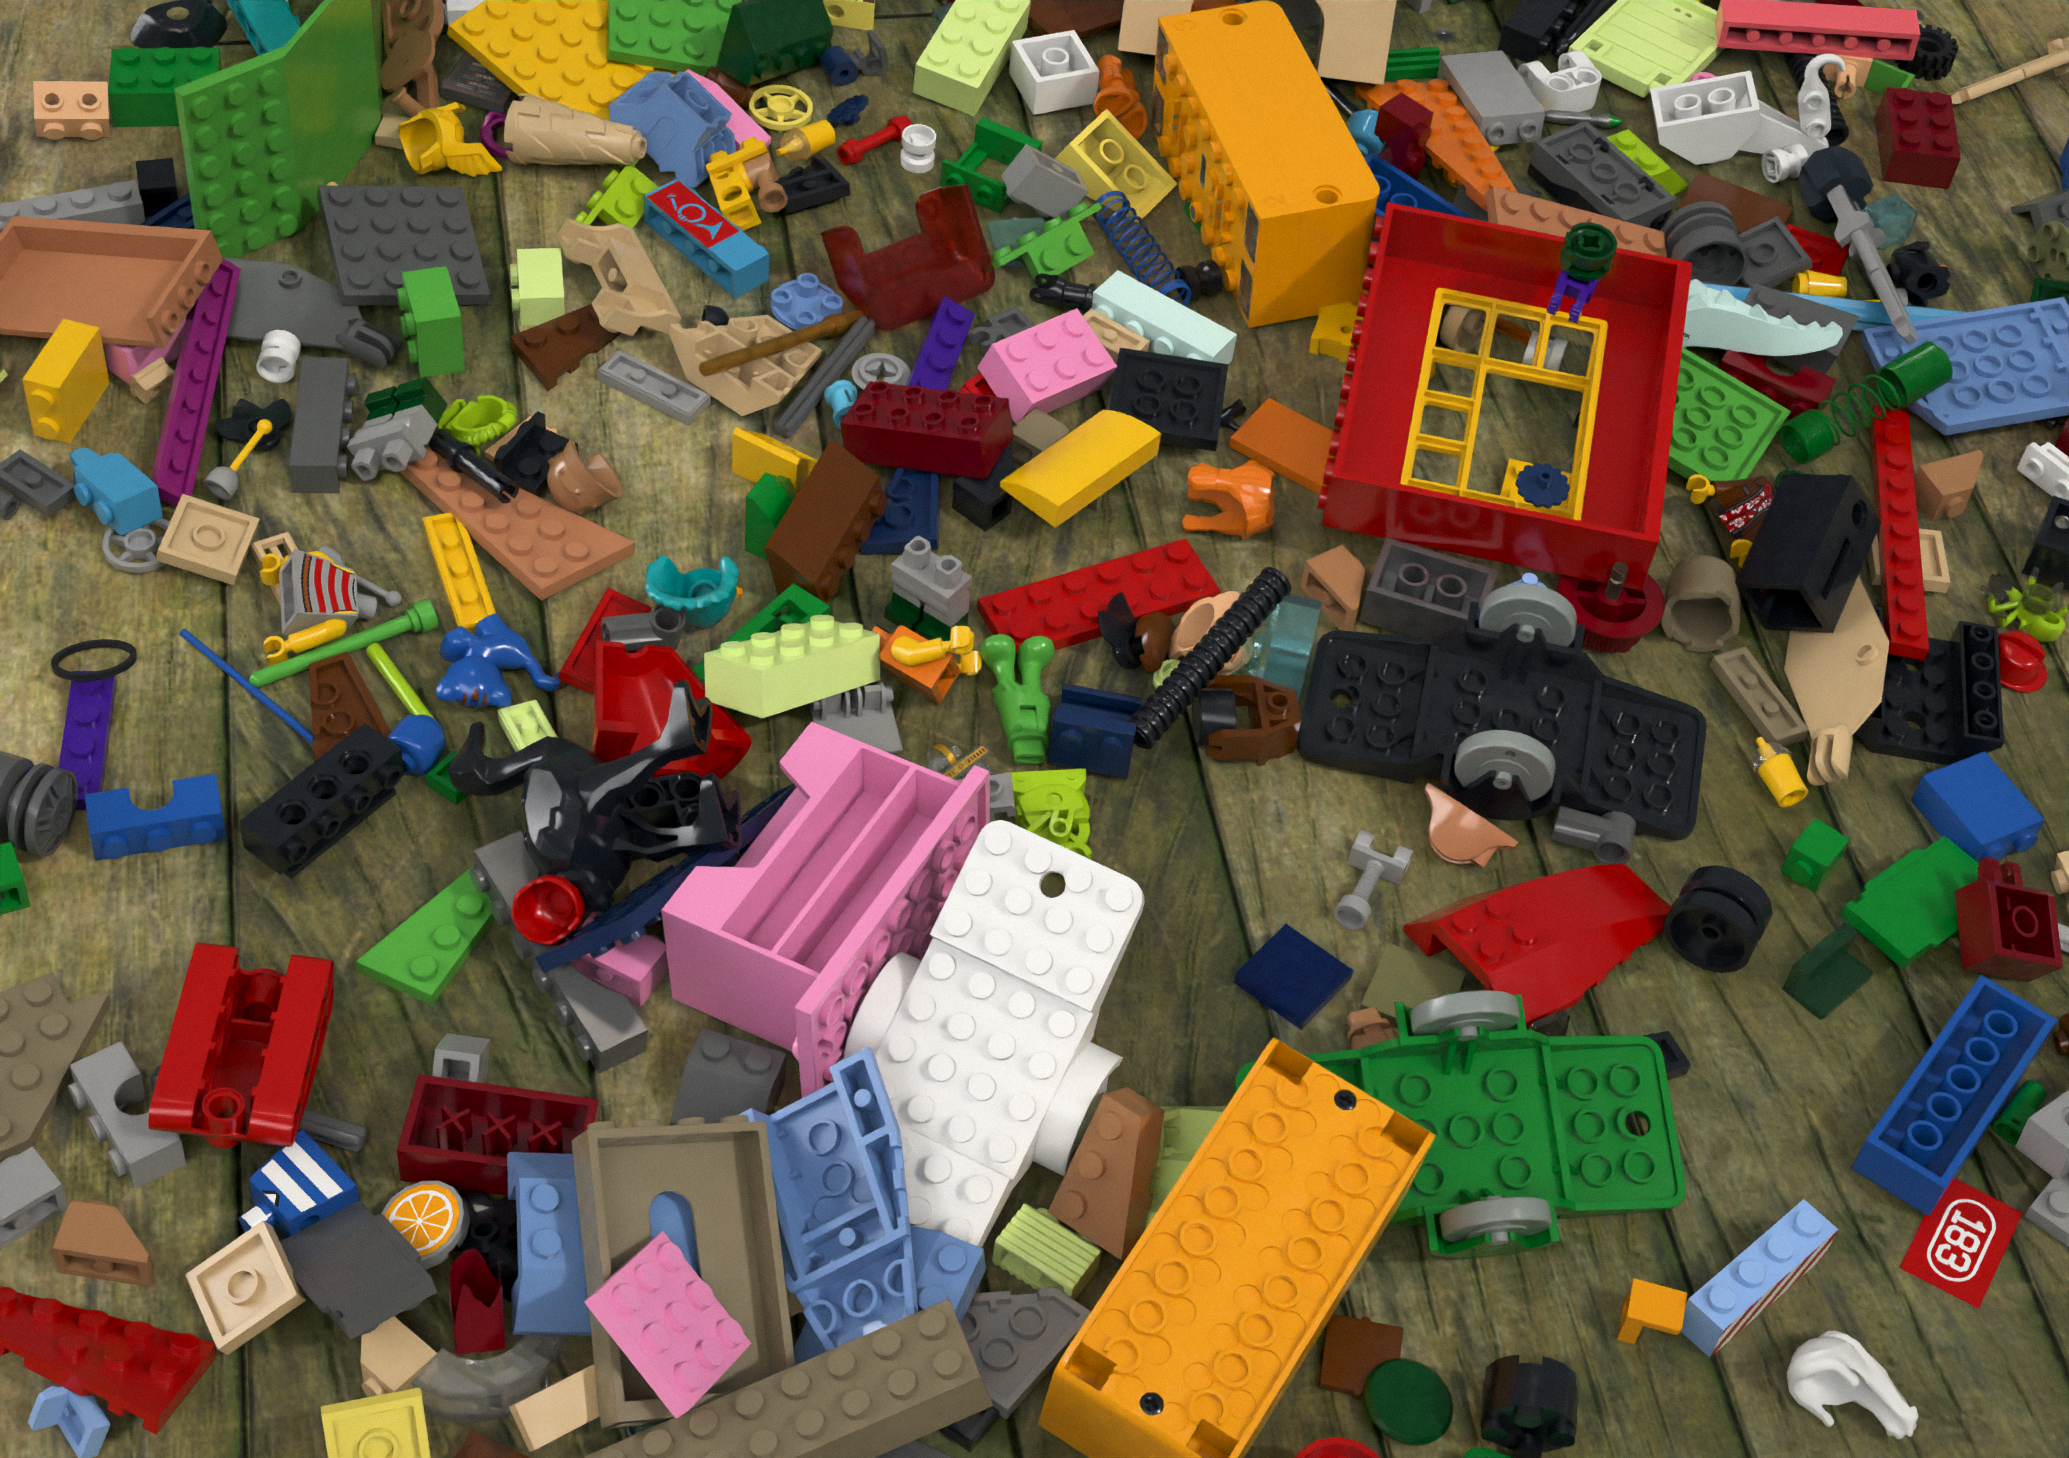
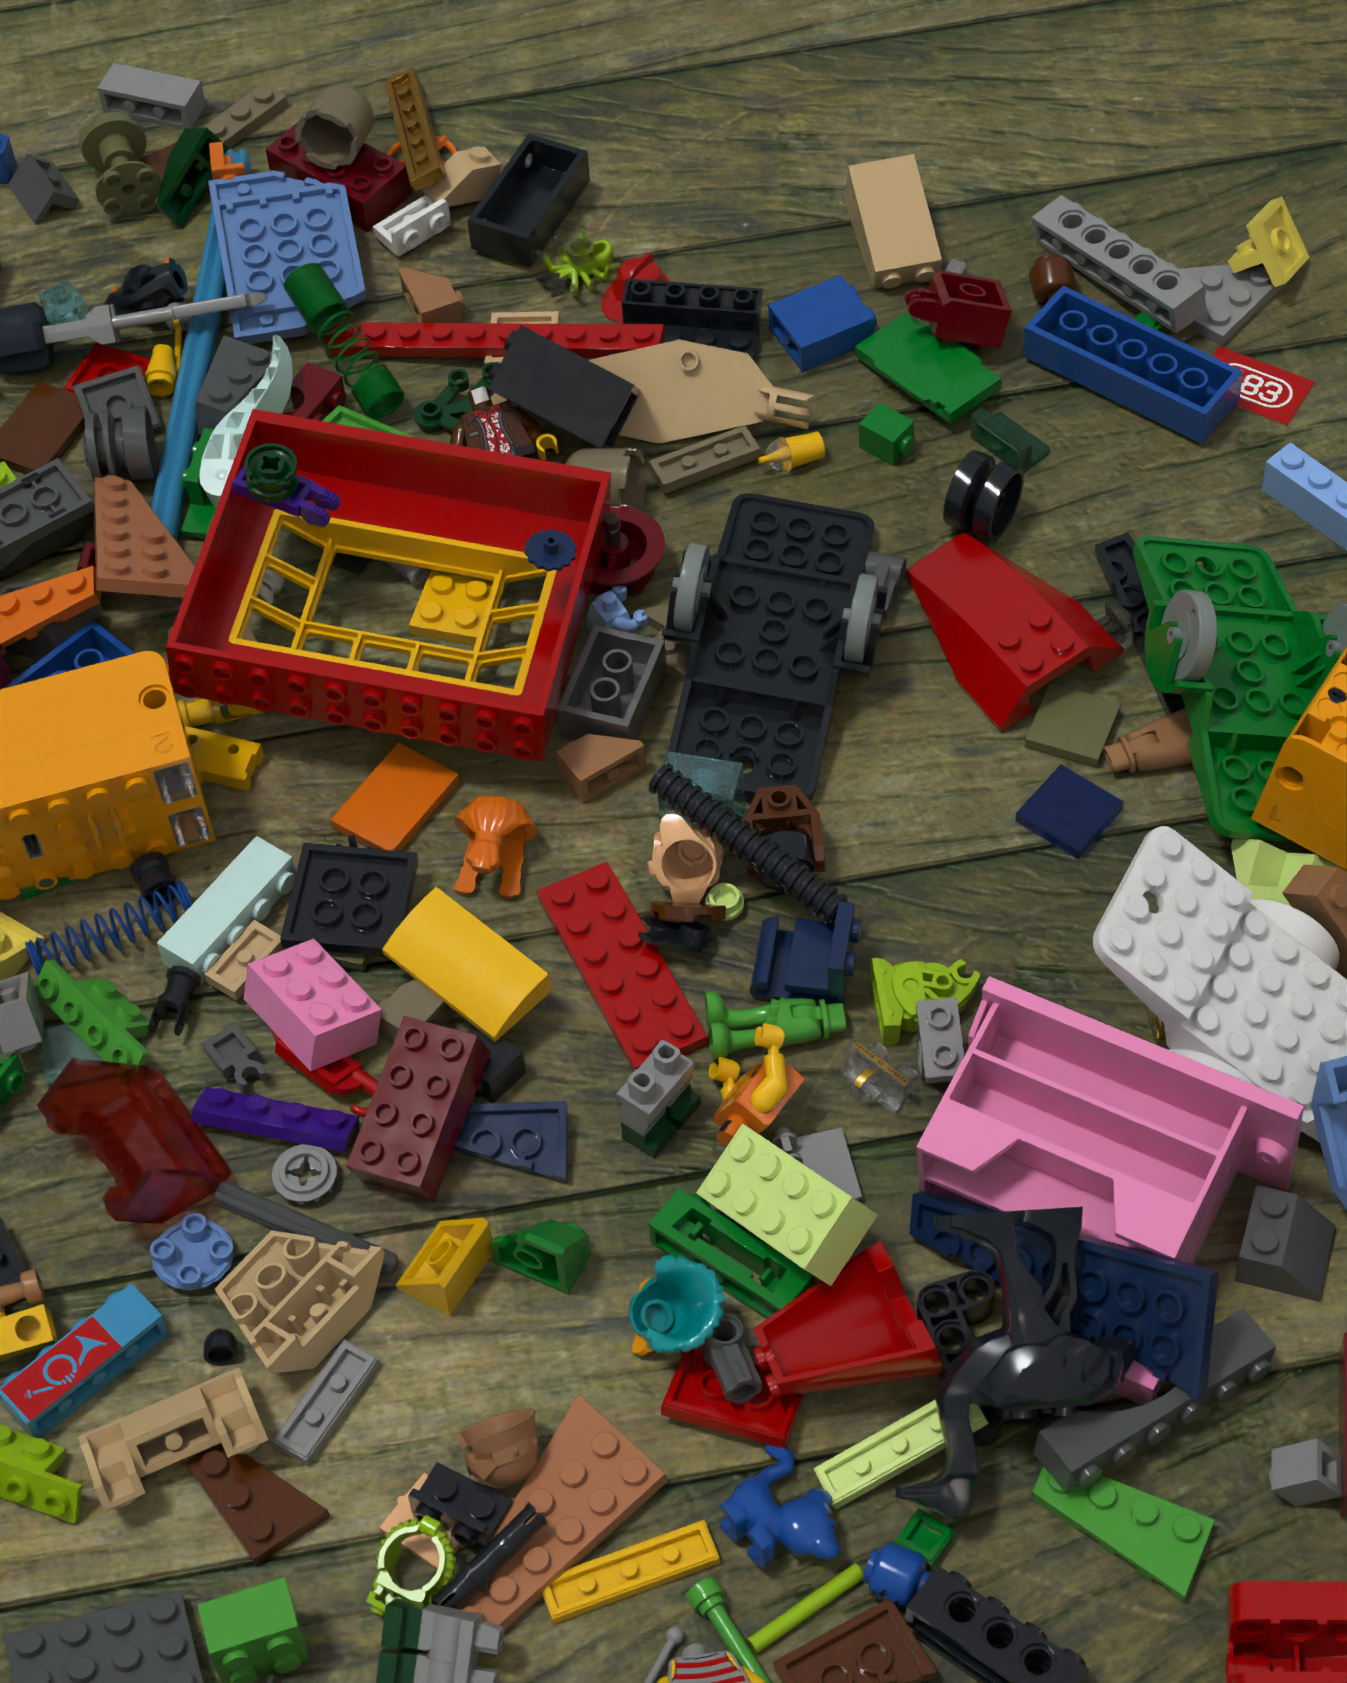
camera: 80 degrees left, 5 degrees up
yellowish green brick [510,248,565,326] -> none
red hair [511,874,584,945] -> none
pearl gold bar [699,310,864,377] -> none
reddish brown slope [764,441,887,604] -> none
medium azure bush [824,380,857,429] -> none
light grey bar [1334,829,1414,930] -> none
nougat hat [1425,783,1519,869] -> none

